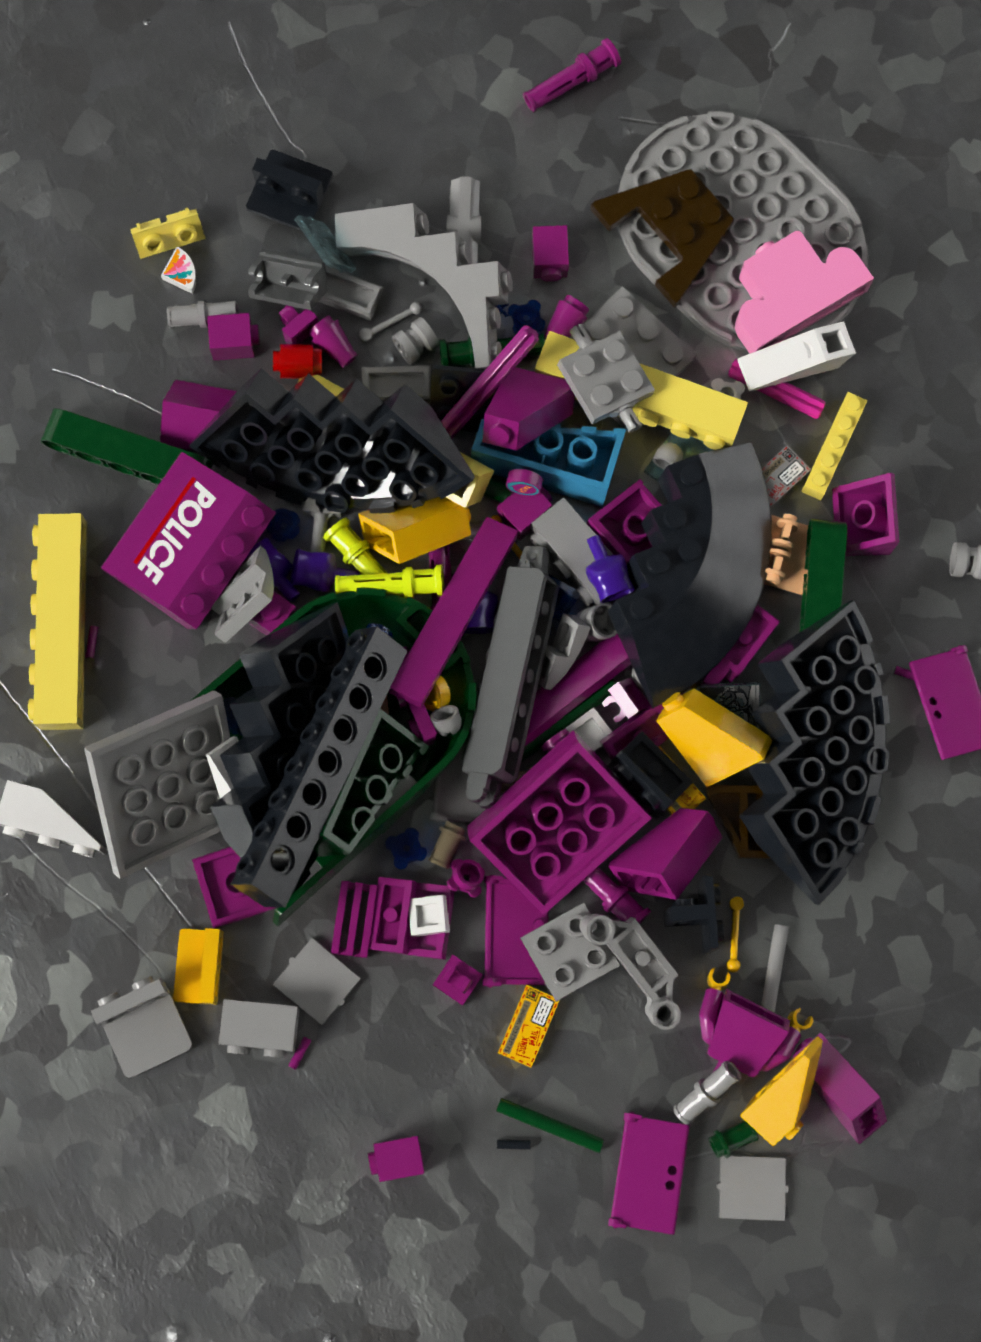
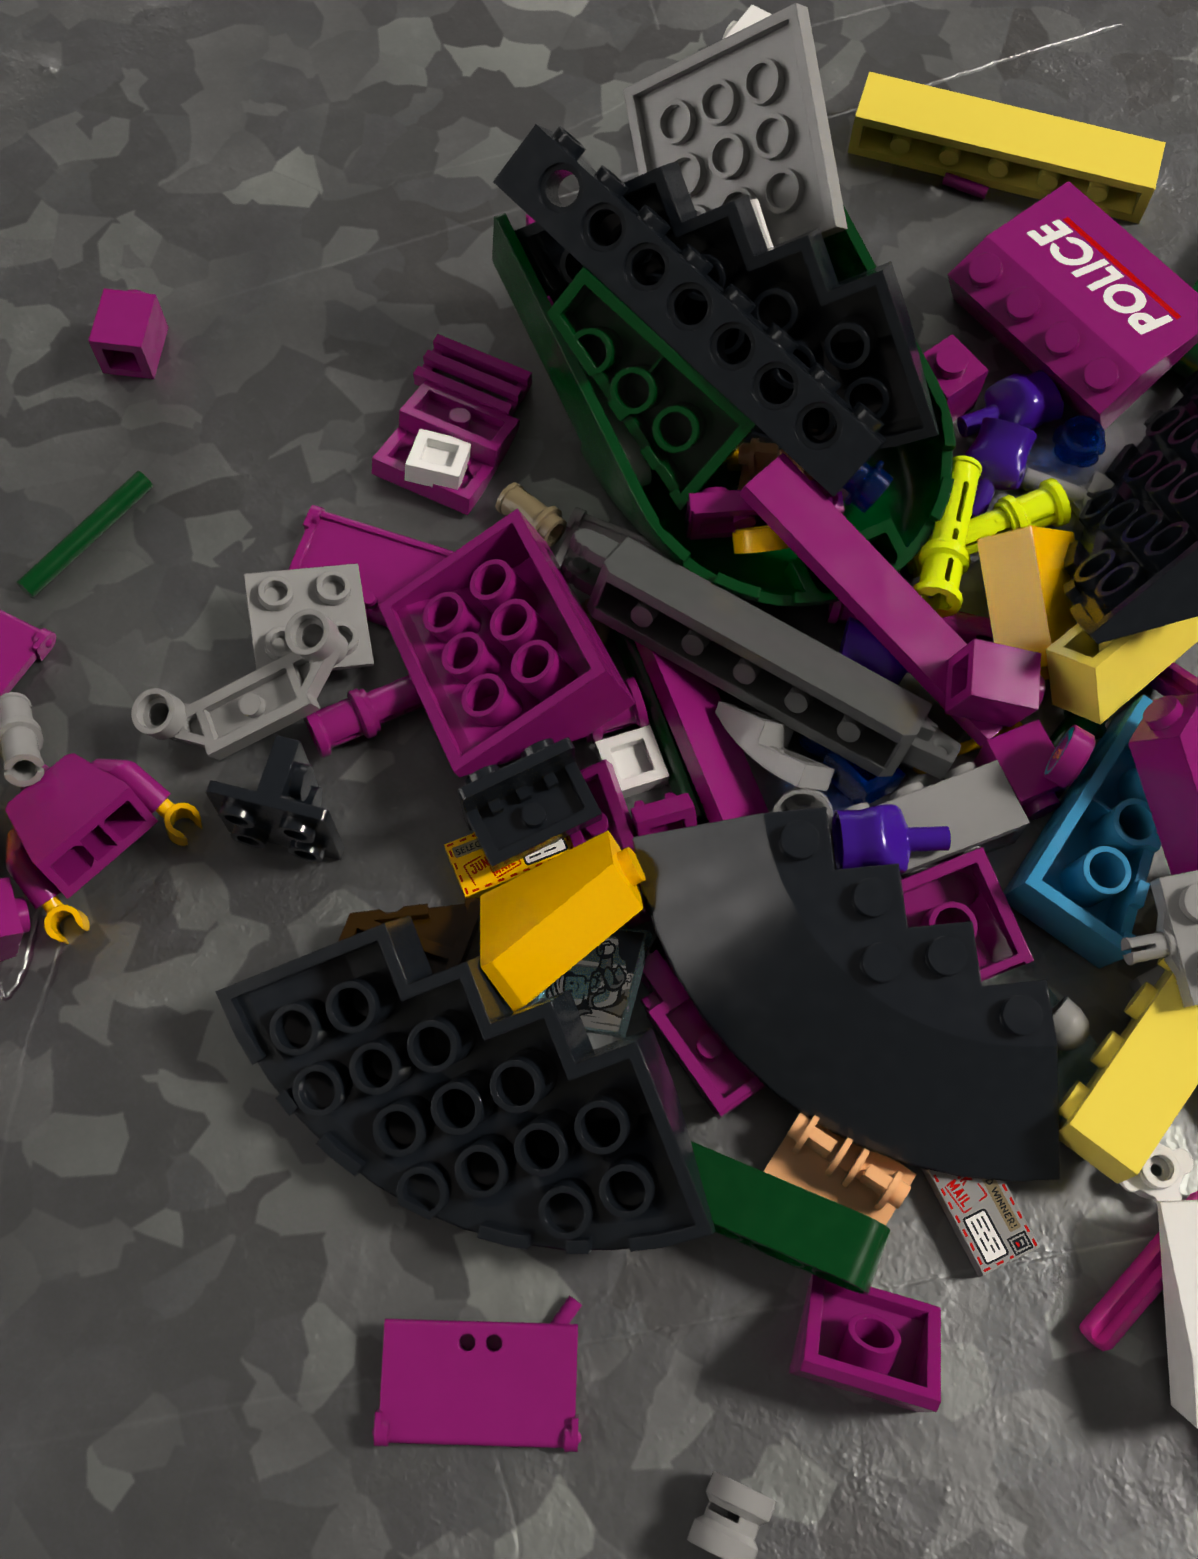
camera: 110 degrees right, 10 degrees down
light grey bracket [91,976,193,1078] -> none
yellow panel [173,928,224,1005] -> none
light grey slope [211,546,274,643] -> none
light grey brick [218,999,300,1058] -> none
light grey piece [273,938,361,1025] -> none
magenta piece [288,1037,312,1070] -> none
clear blue plate [385,828,427,870] -> none
light grey hinge [430,705,462,736] -> none
magenta tile [433,954,483,1005] -> none
magenta plate [447,859,485,898] -> none
black piece [497,1140,530,1150] -> none
tile [498,985,560,1068] -> none
magenta slope [608,808,723,900] -> none
yellow hinge [726,896,744,973] -> none
light grey bar [761,924,789,1013] -> none
light yellow piece [801,392,868,501] -> none
none -> magenta brick [945,639,1045,727]

